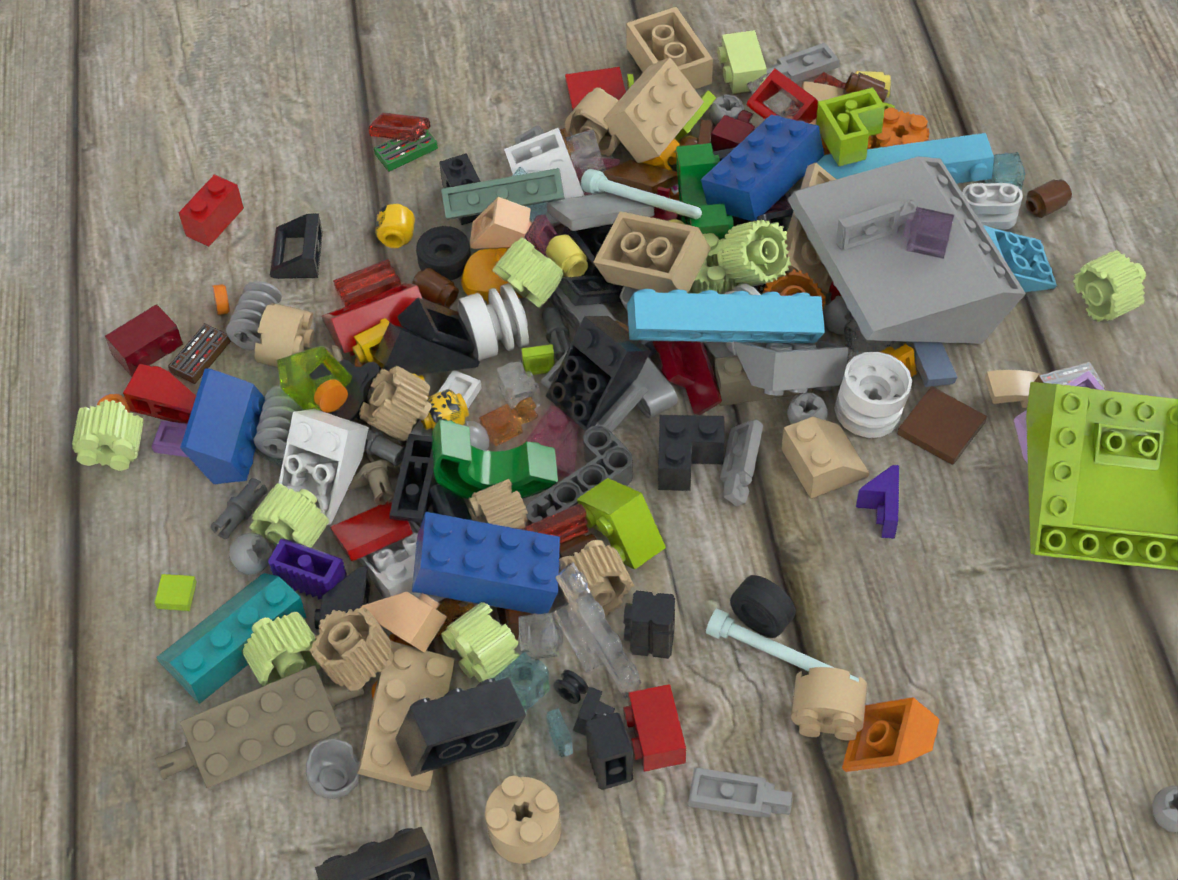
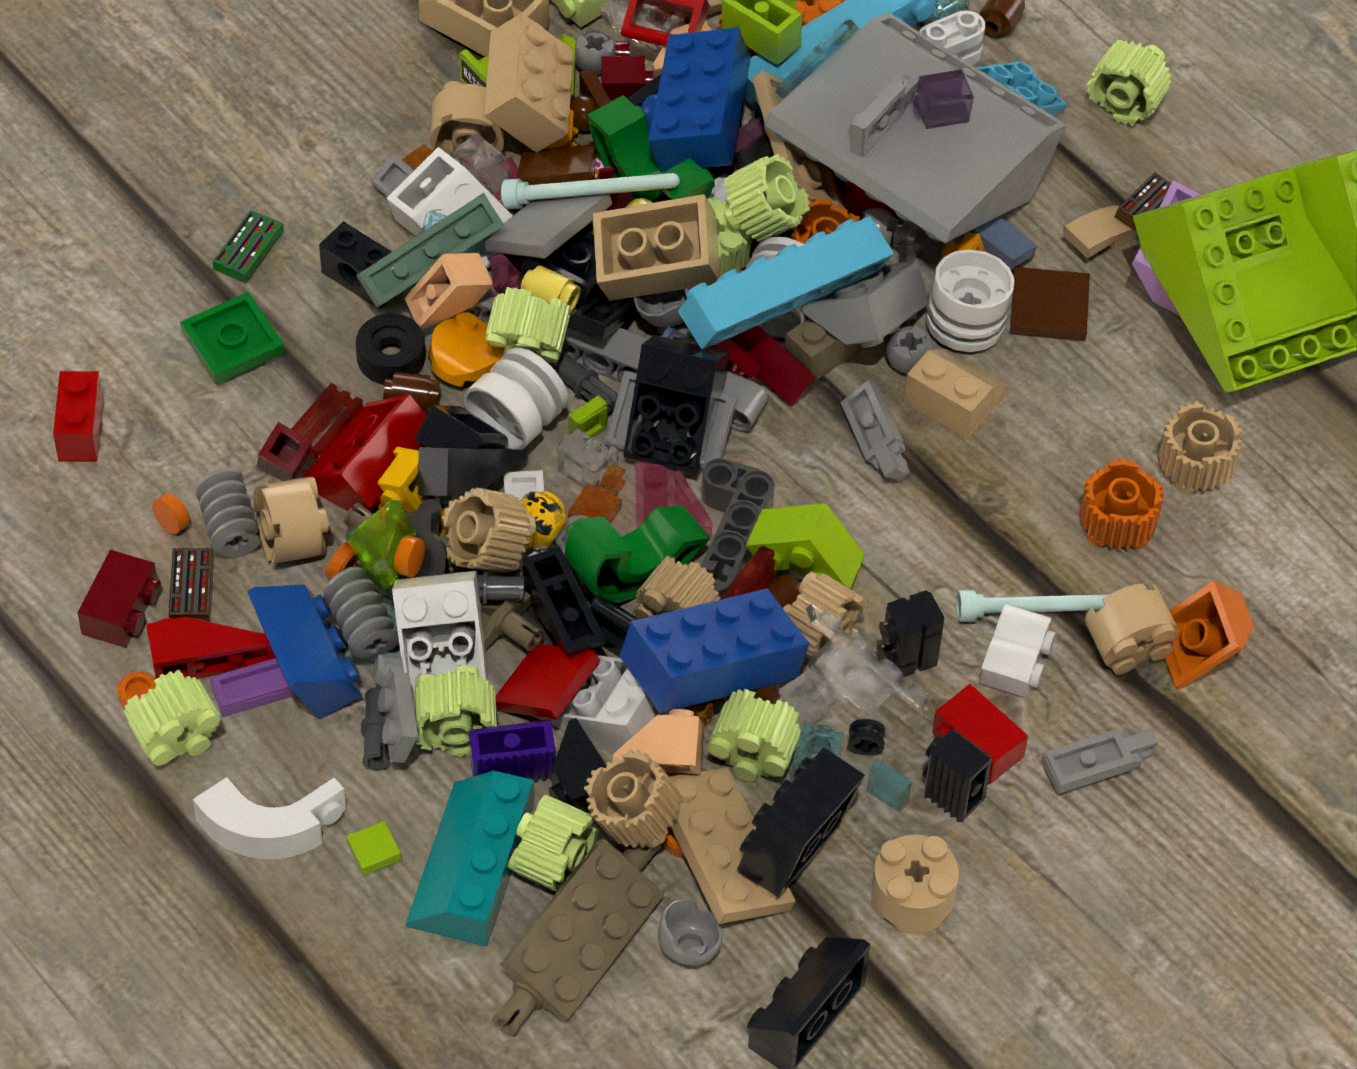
camera: 35 degrees left, 0 degrees up
light grey piece [229,533,272,575] -> none
black tile [270,213,323,279] -> none
clear red tile [368,113,431,142] -> none
yellow head [375,204,415,248] -> none
red tile [565,67,626,111] -> none
black tile [572,686,615,736] -> none
black brick [658,415,725,491] -> none
black tyre [730,575,796,638] -> none
dark purple slope [856,465,899,539] -> none
none -> green plate [180,292,285,384]
none -> white arch [192,777,346,859]
none -> dark red brick [257,422,312,481]
none -> light grey hinge [373,655,418,763]
none -> clear light blue tile [775,19,859,99]
none -> white brick [979,604,1056,698]
none -> orange brick [1079,458,1164,550]
none -> tan brick [1158,401,1242,494]

